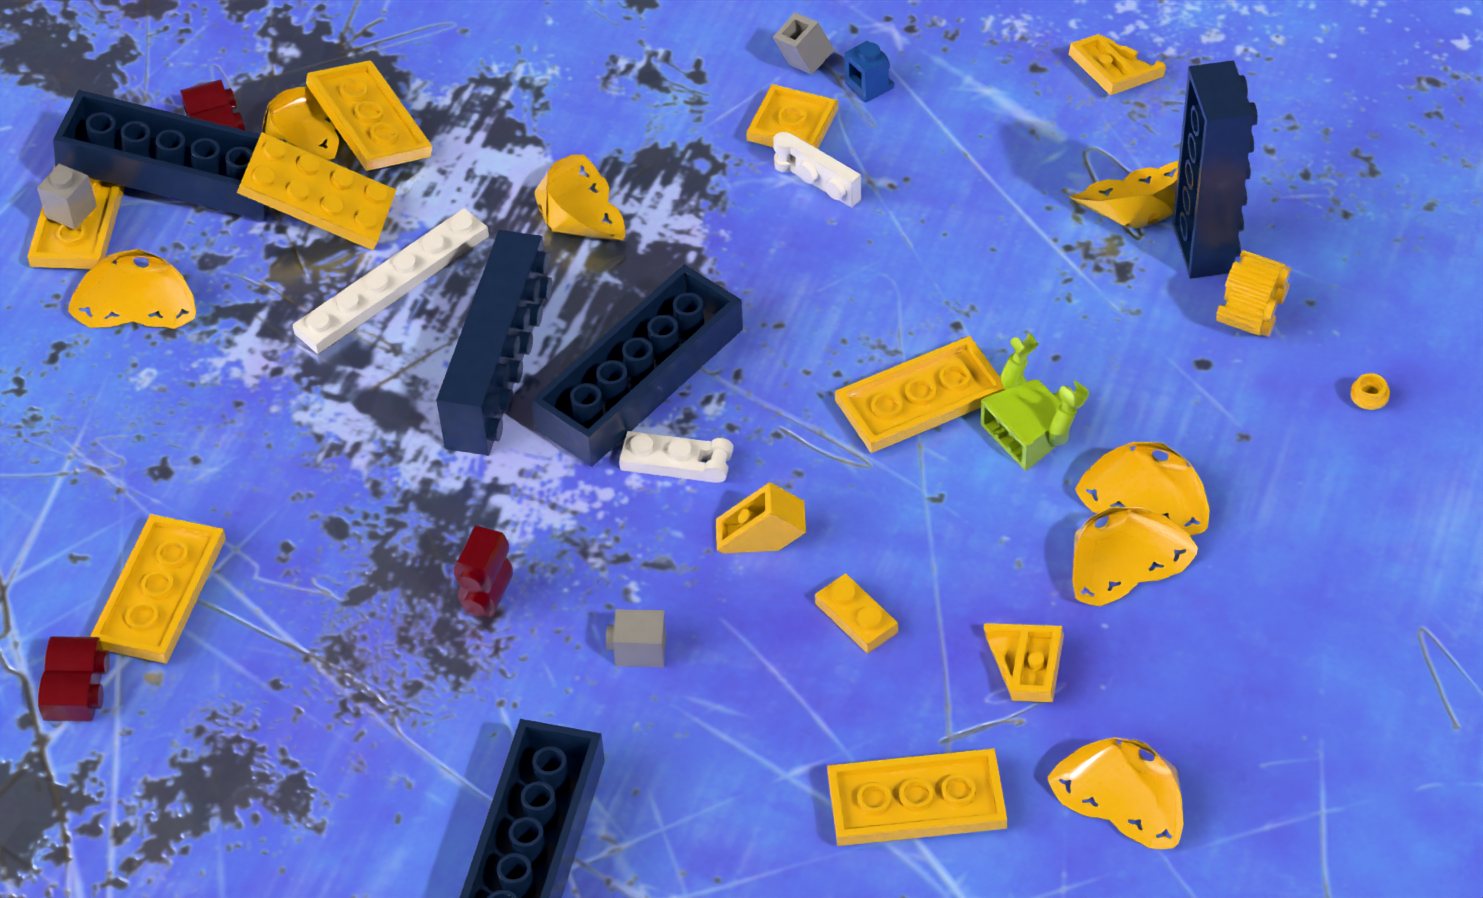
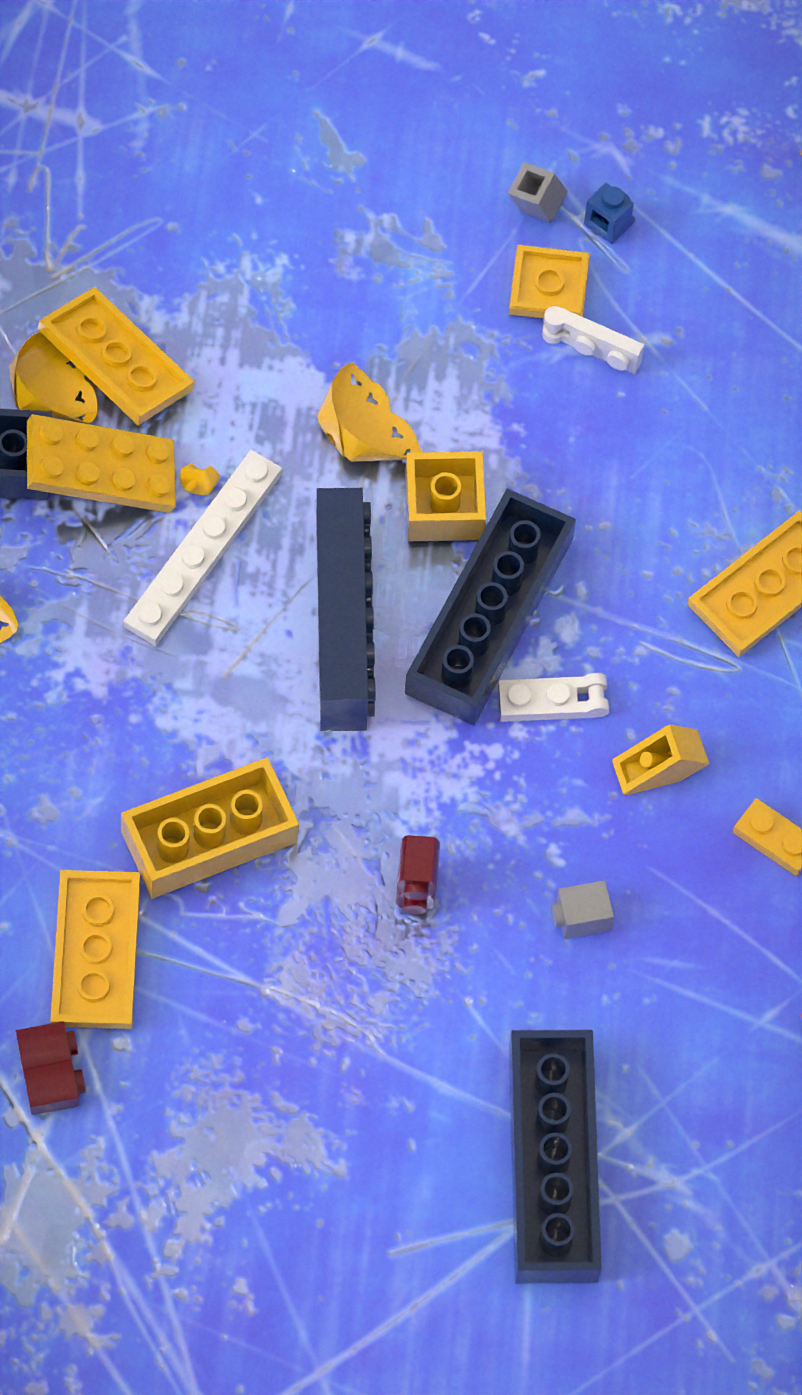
camera: 20 degrees left, 15 degrees up
none -> yellow brick [121,757,299,899]
none -> yellow piece [180,463,220,495]
none -> yellow brick [406,451,486,541]

